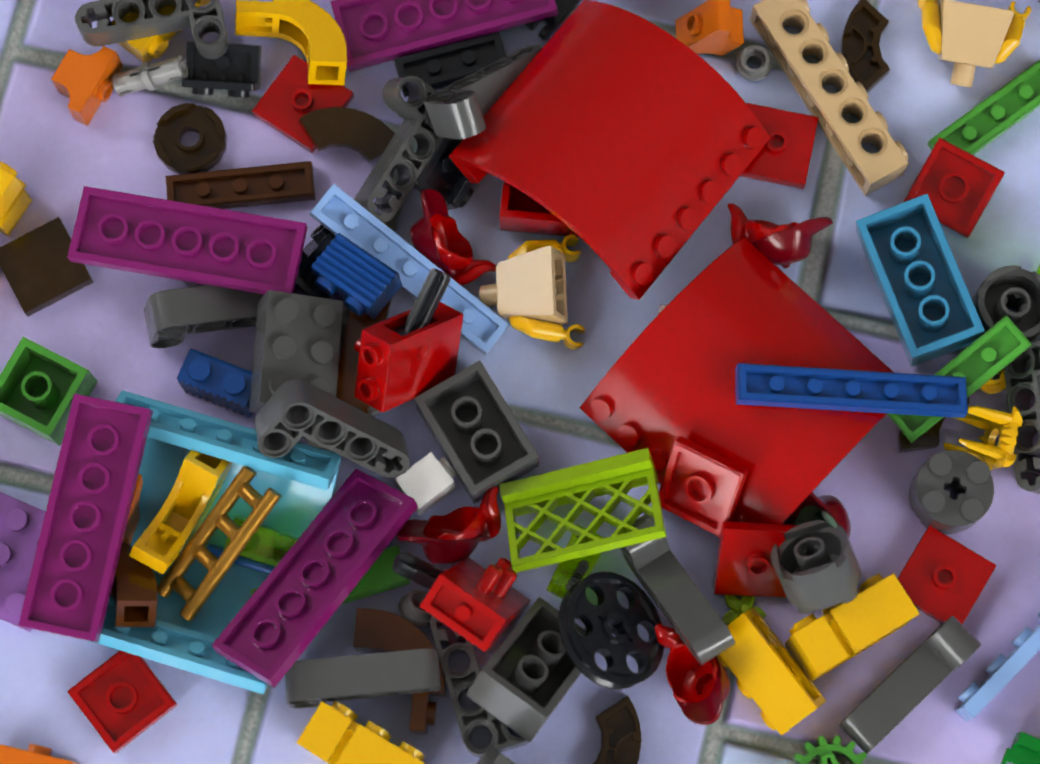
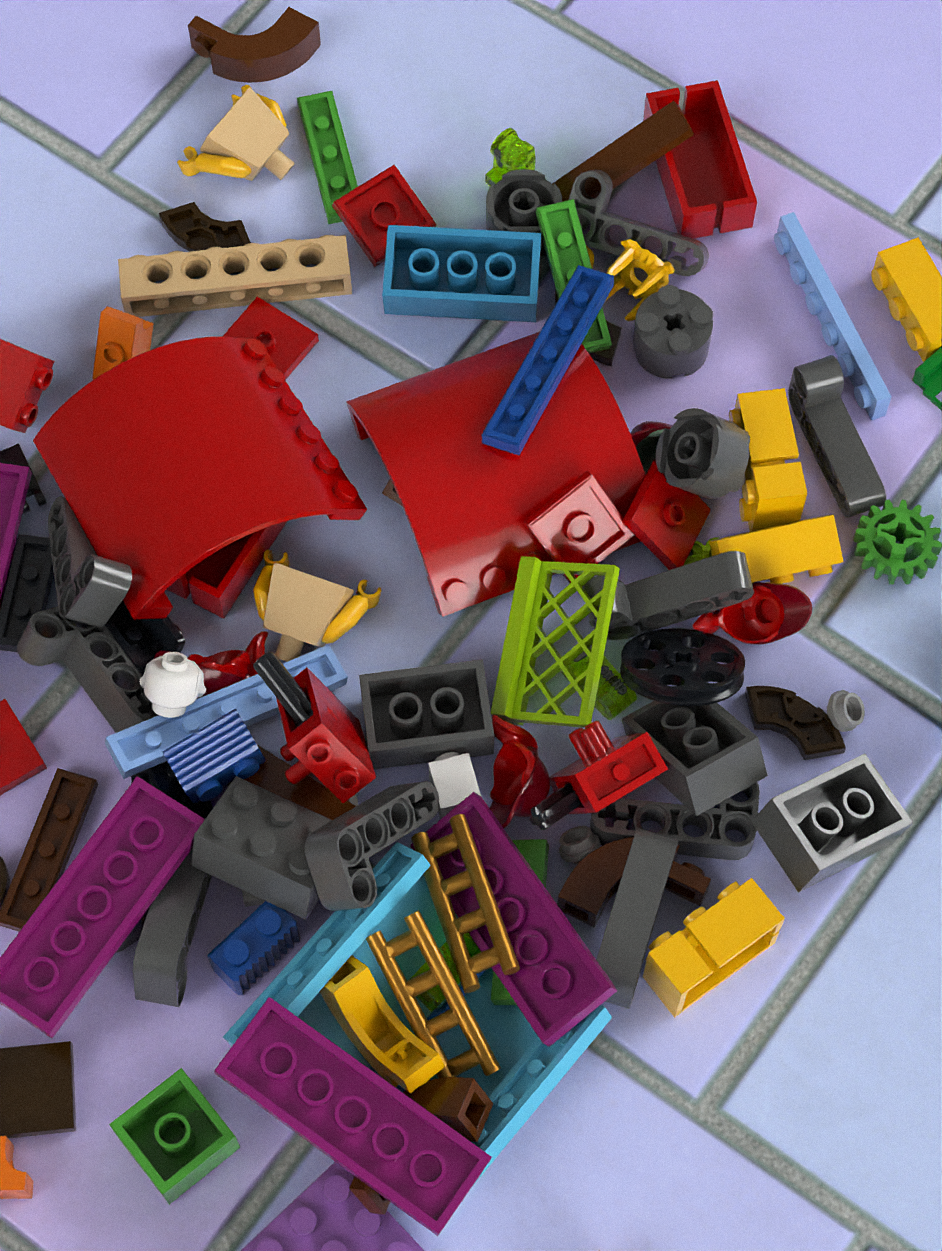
camera: 70 degrees left, 10 degrees down
red plate [67,650,178,754] -> none
dark brown tile [299,107,395,163] -> none
dark red hair [727,203,833,268] -> none
light grey plate [735,45,772,81] -> none
red plate [897,525,997,625] -> none
none -> white head [139,652,206,718]
none -> pearl gold bar [411,814,520,993]

